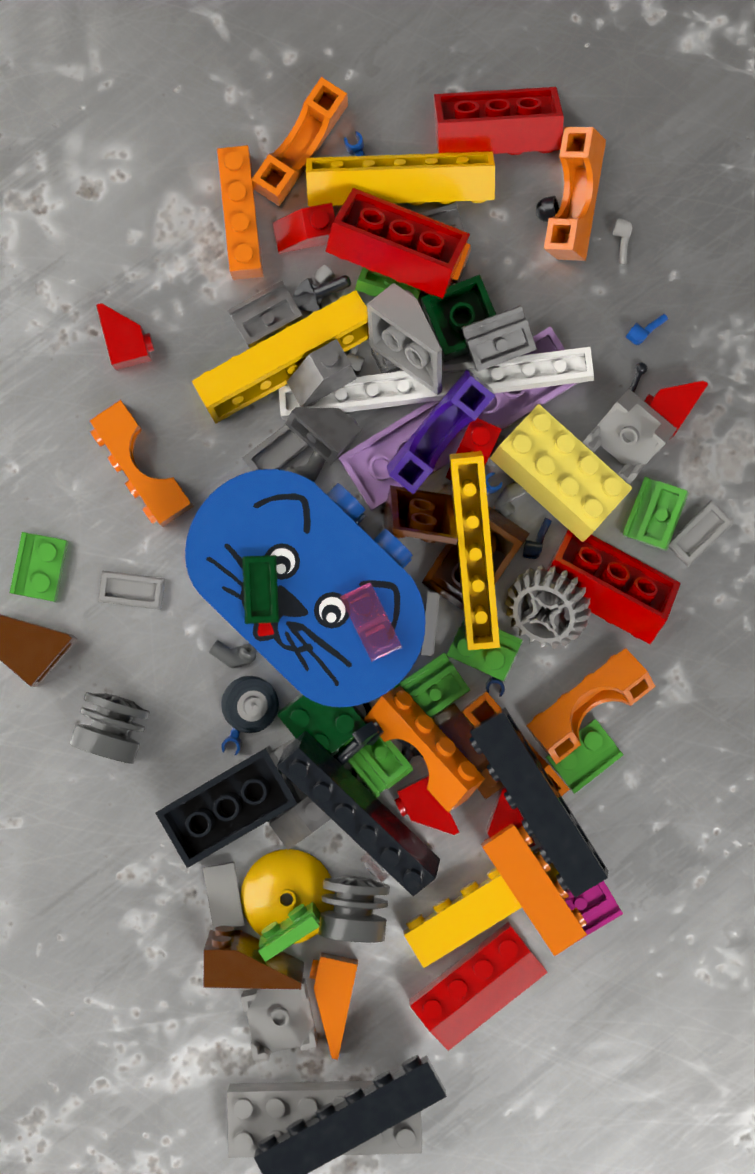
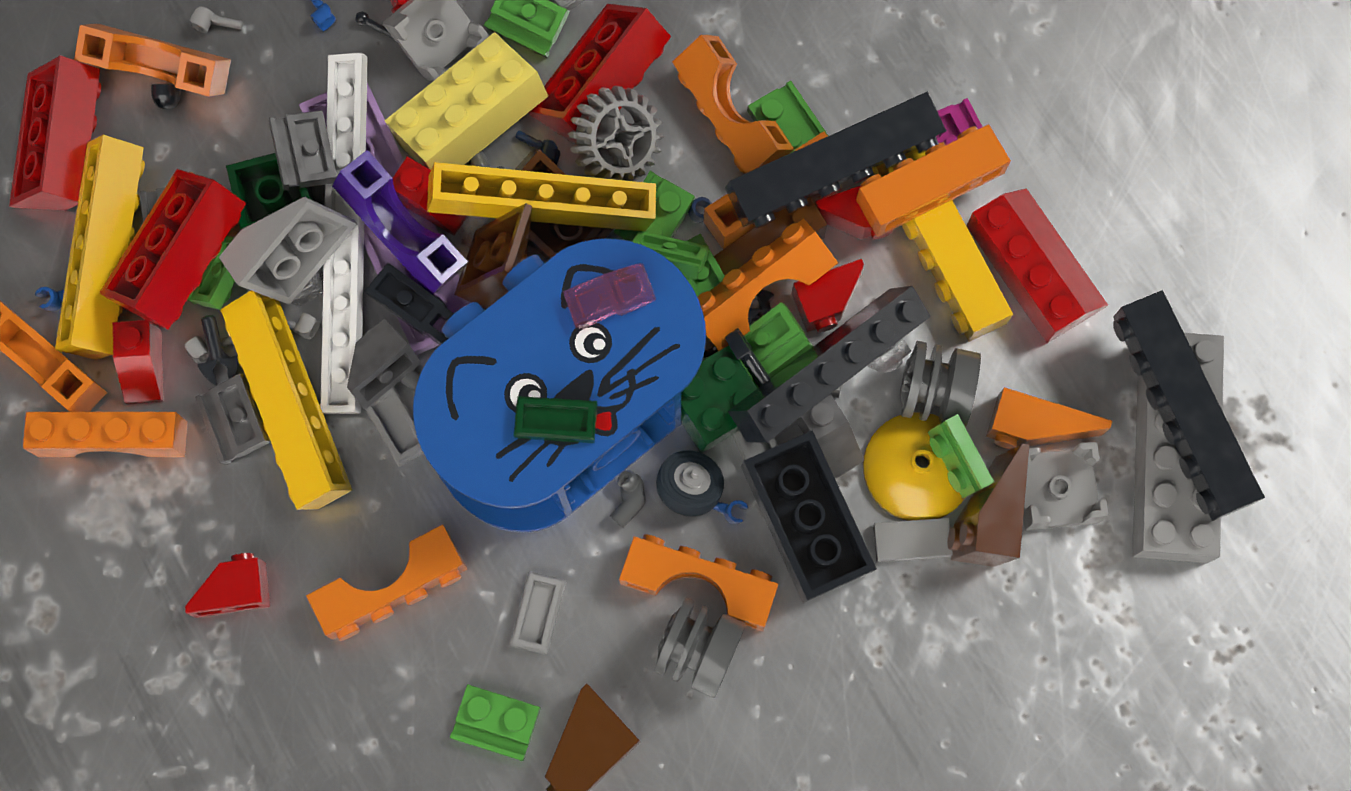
camera: 85 degrees left, 10 degrees down
flat silver slope [287,339,357,407] -> none
none -> black hinge [365,262,454,345]
none -> orange arch [619,534,778,631]
none -> bright green plate [632,231,709,280]

